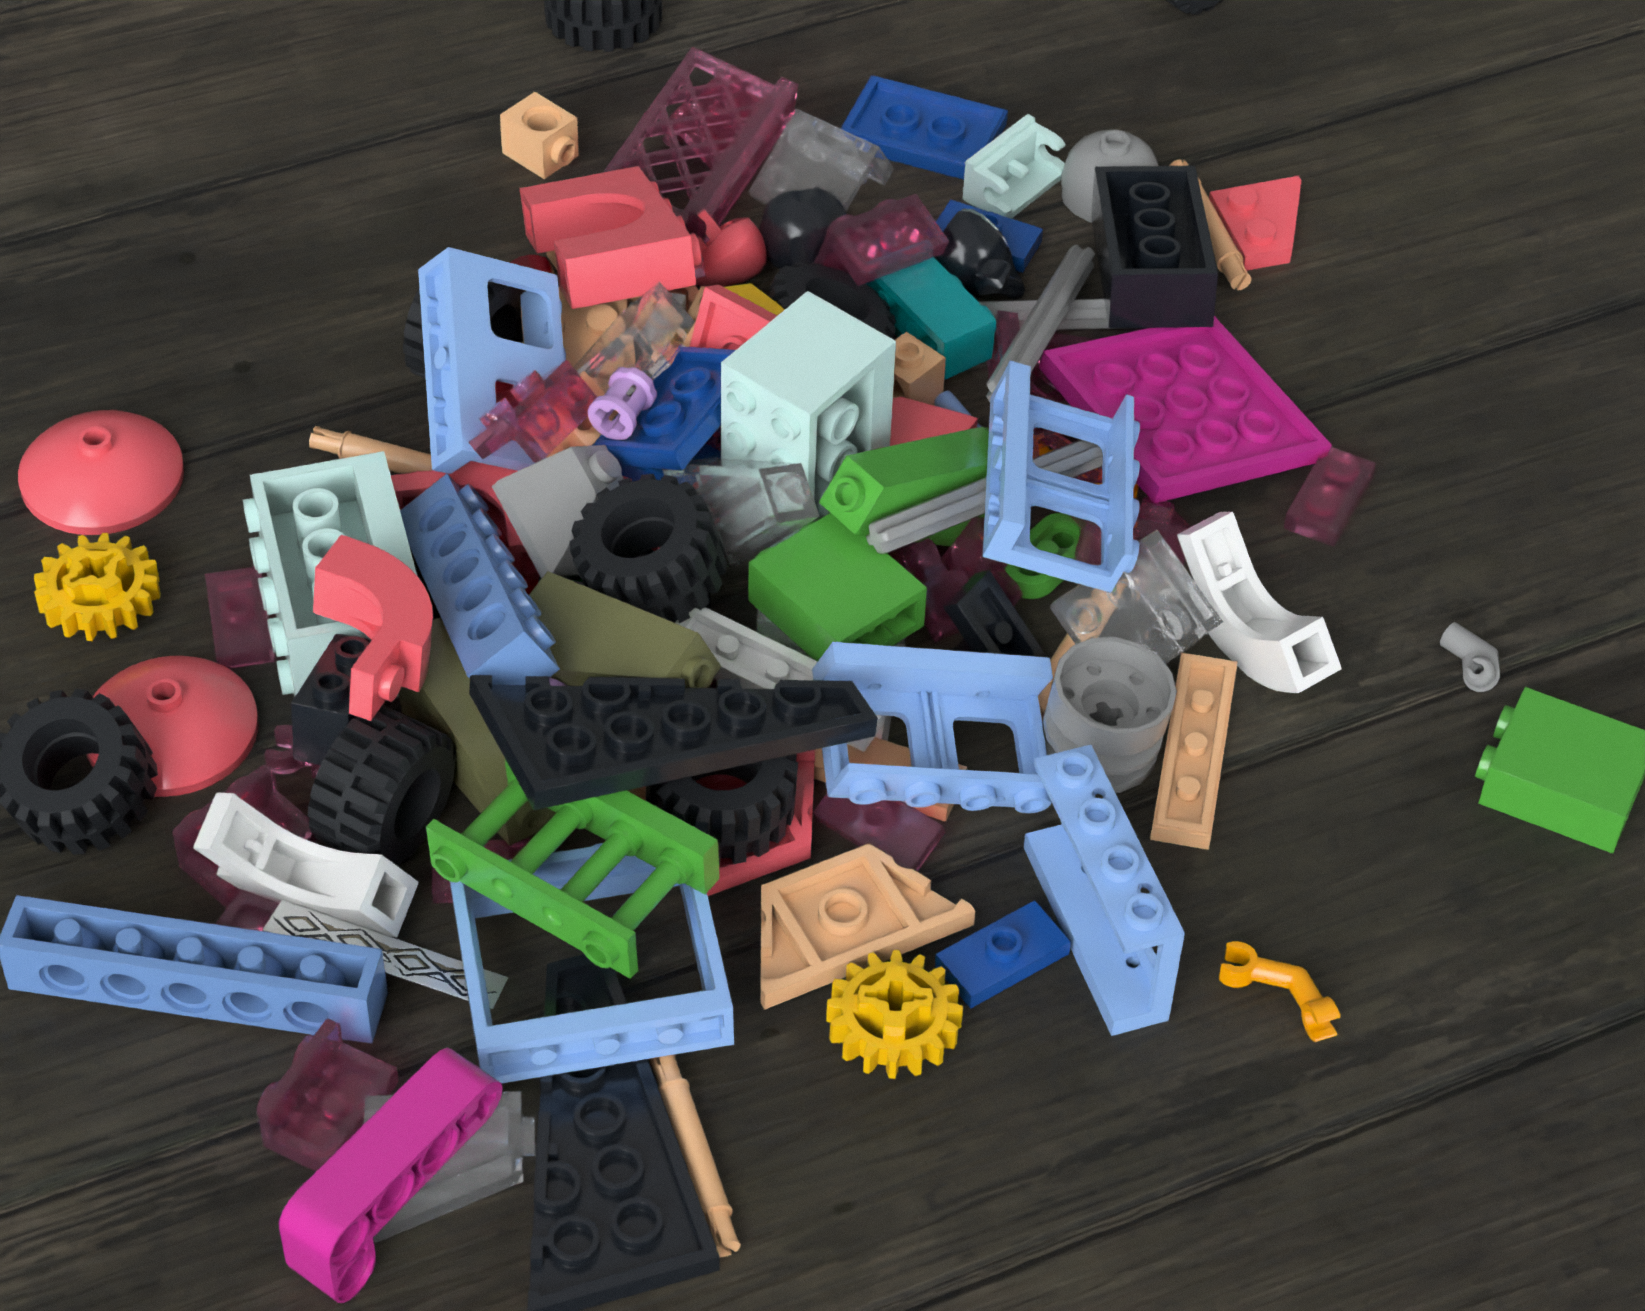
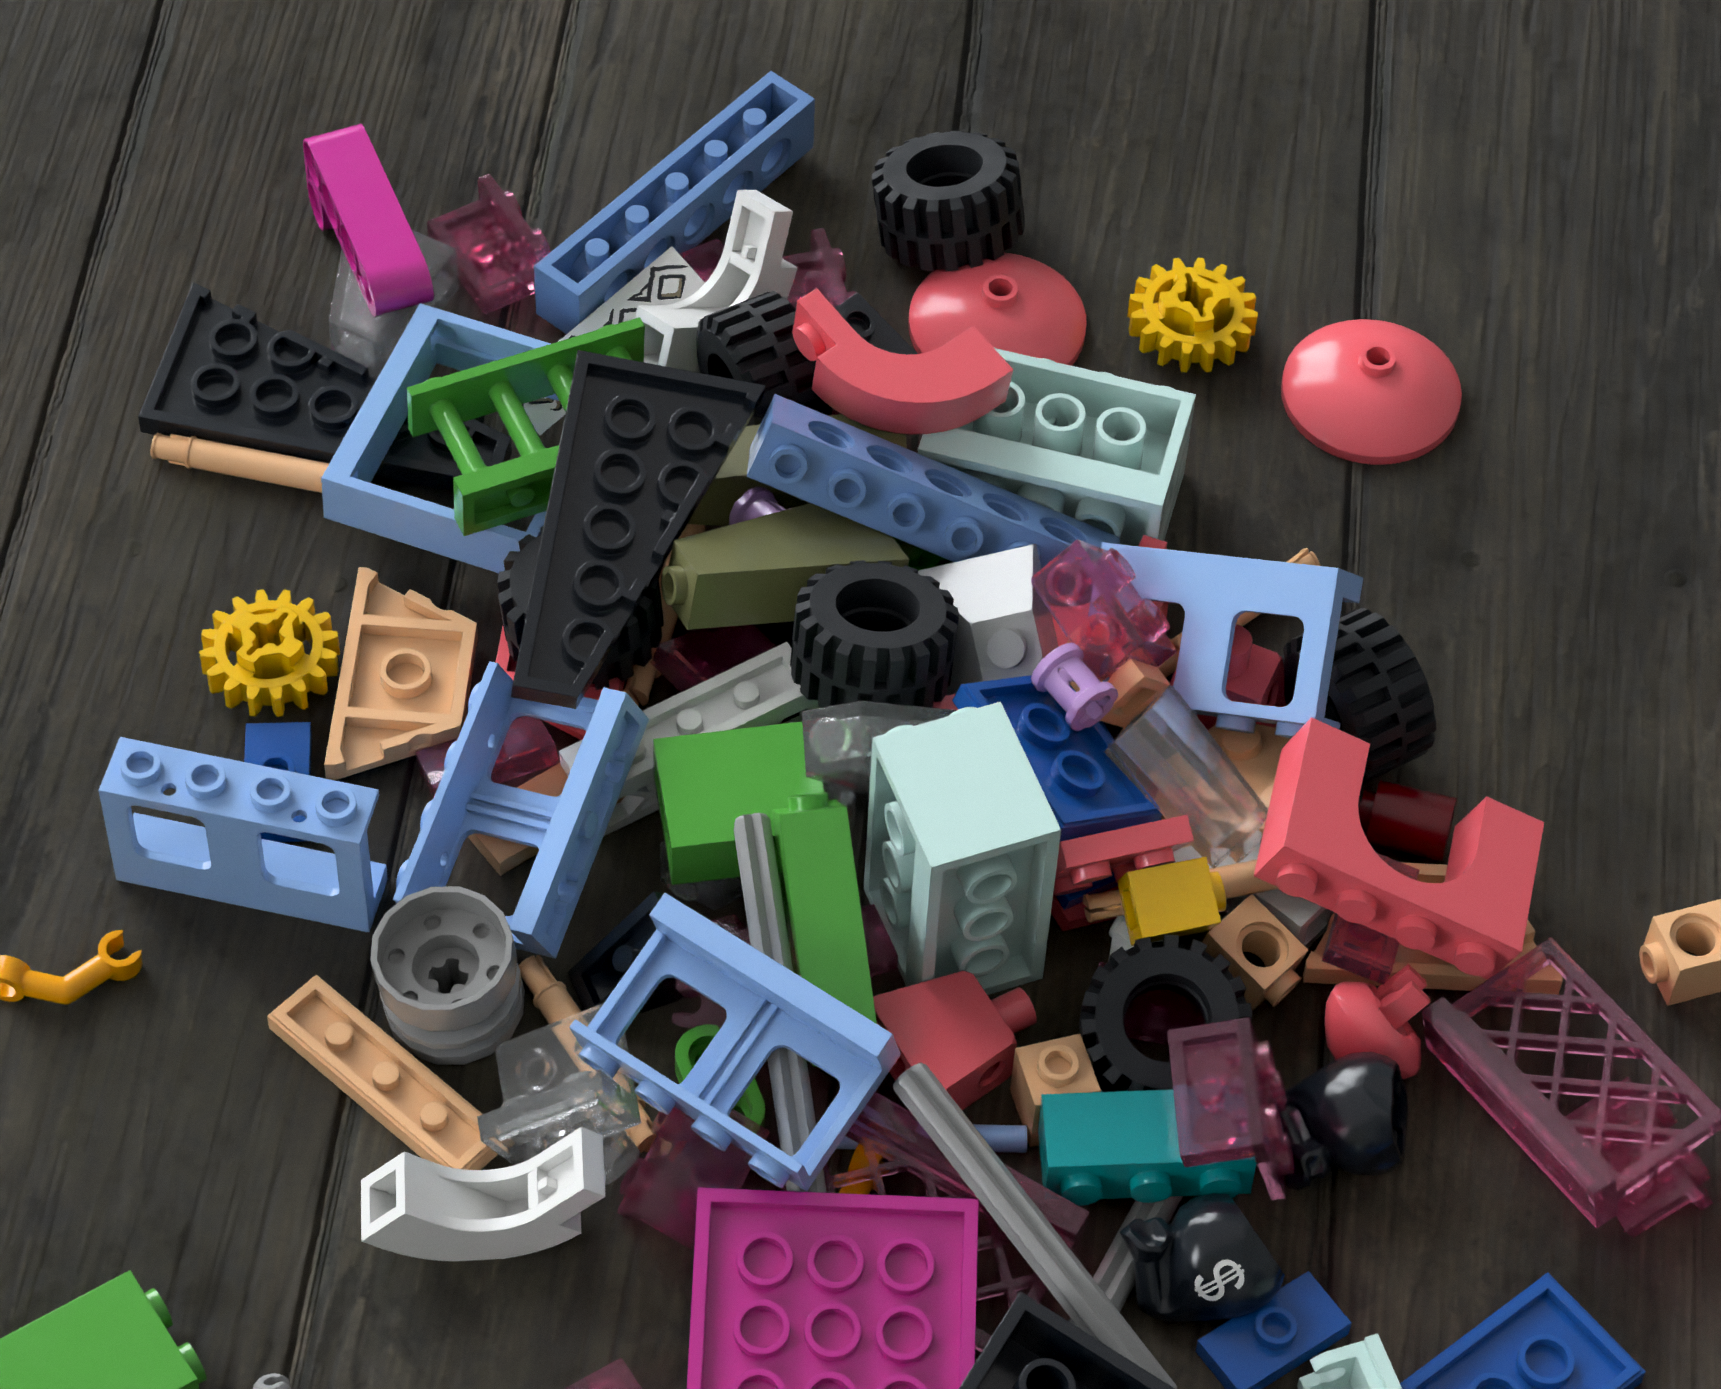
camera: 120 degrees right, 5 degrees up
clear bracket [749,108,894,211] -> none

